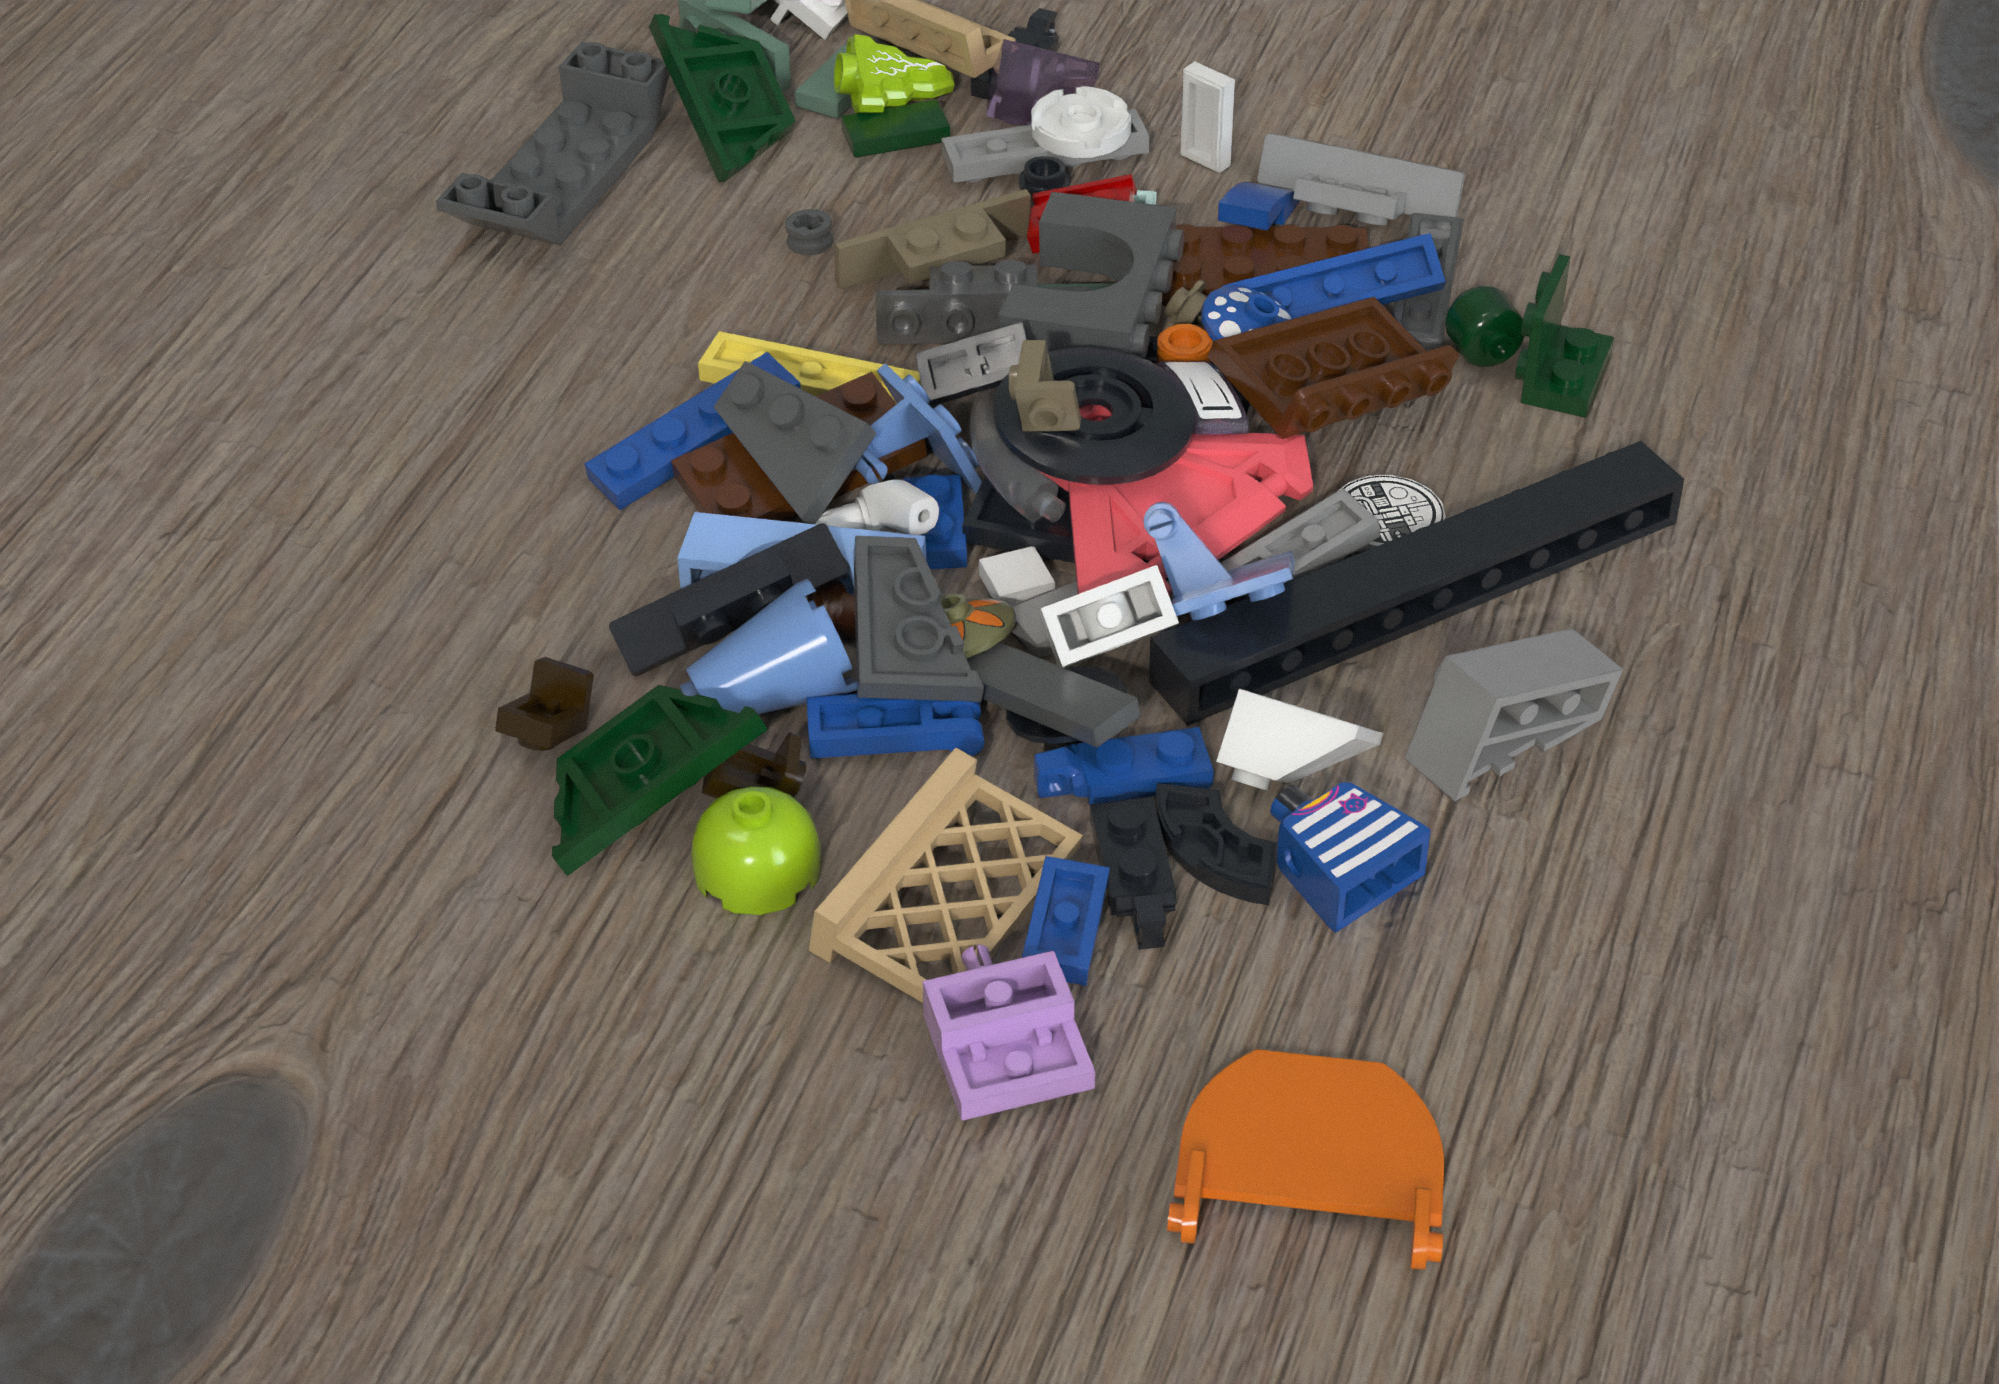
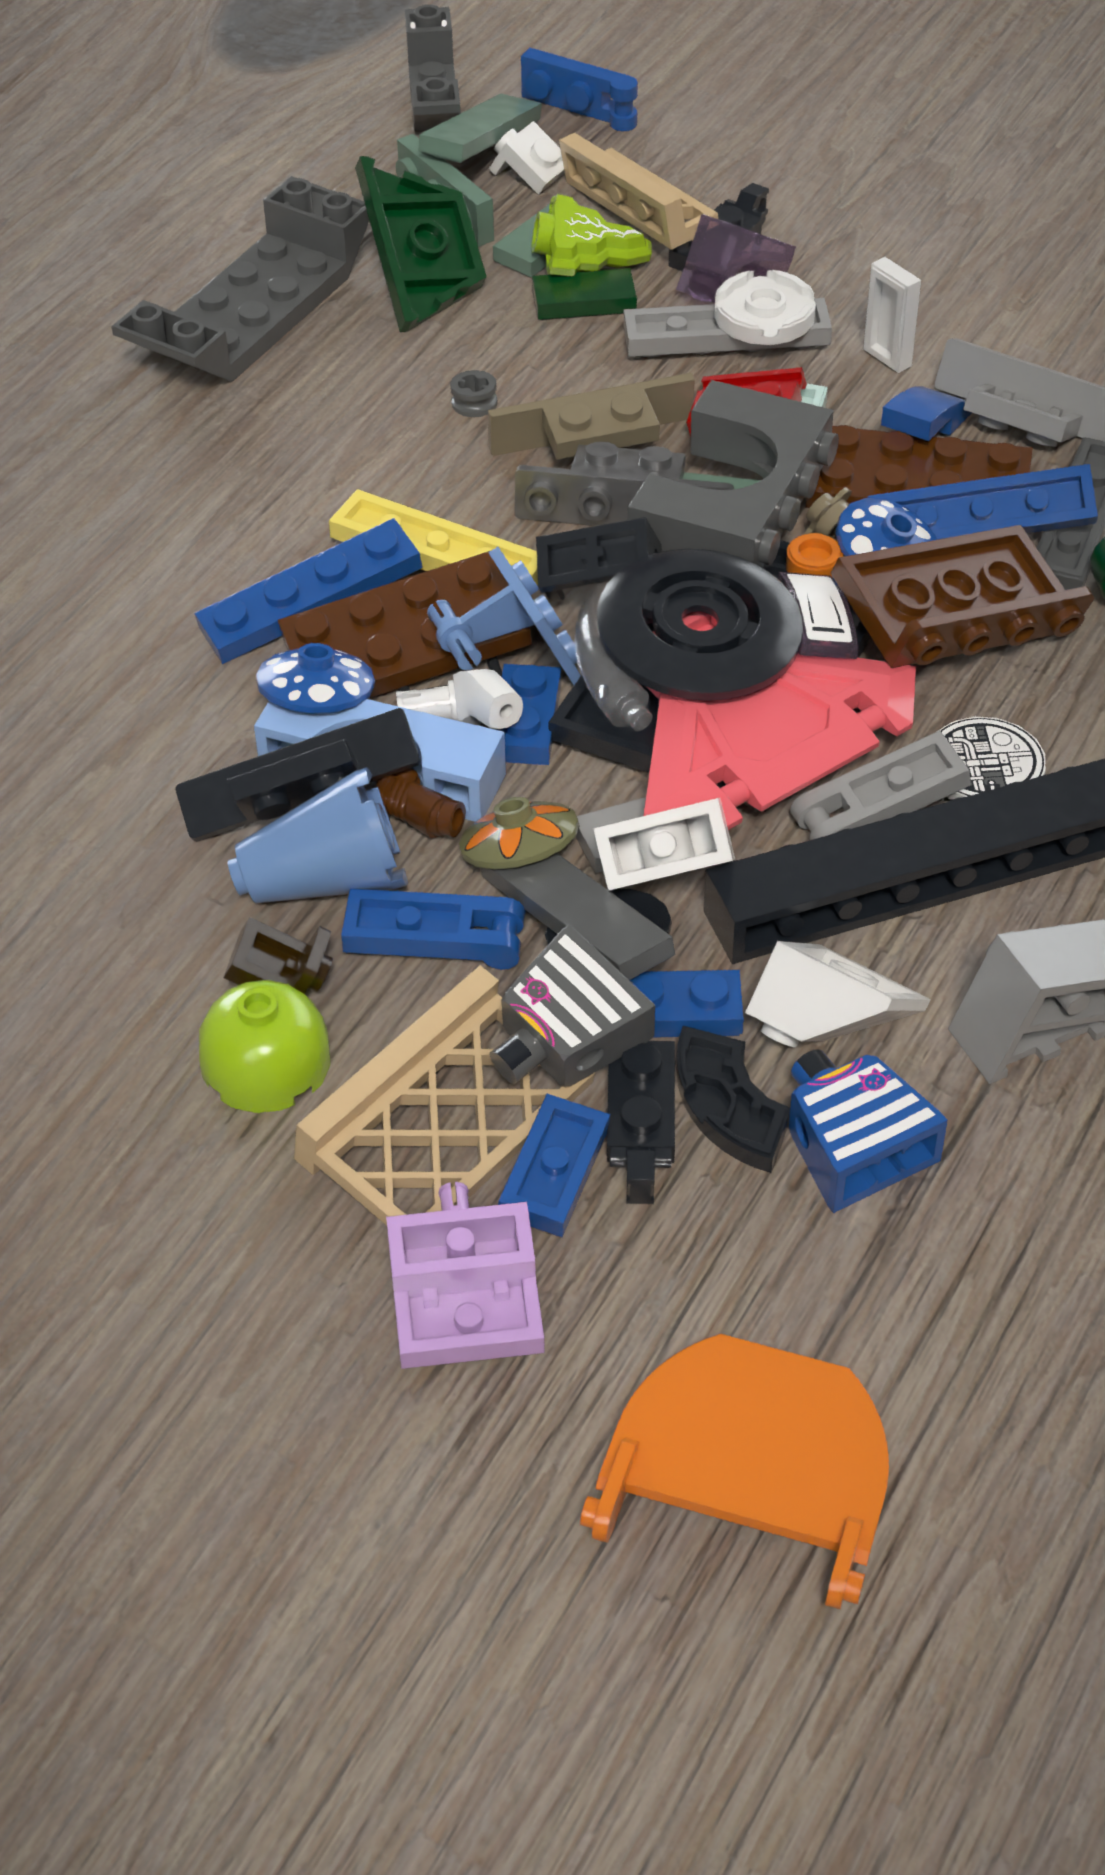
camera: 10 degrees right, 5 degrees up
dark brown bracket [495,657,594,751] -> none
dark green wing [552,685,768,876] -> none
dark grey wing [714,361,877,524] -> none
dark grey wing [853,536,984,702] -> none
white tile [979,546,1055,607] -> none
dark tan bracket [1009,340,1081,431] -> none
black plate [1019,156,1070,199] -> none
medium blue plate [1143,502,1295,620] -> none
none -> blue dish [256,643,375,714]
none -> dark grey torso [490,924,655,1086]

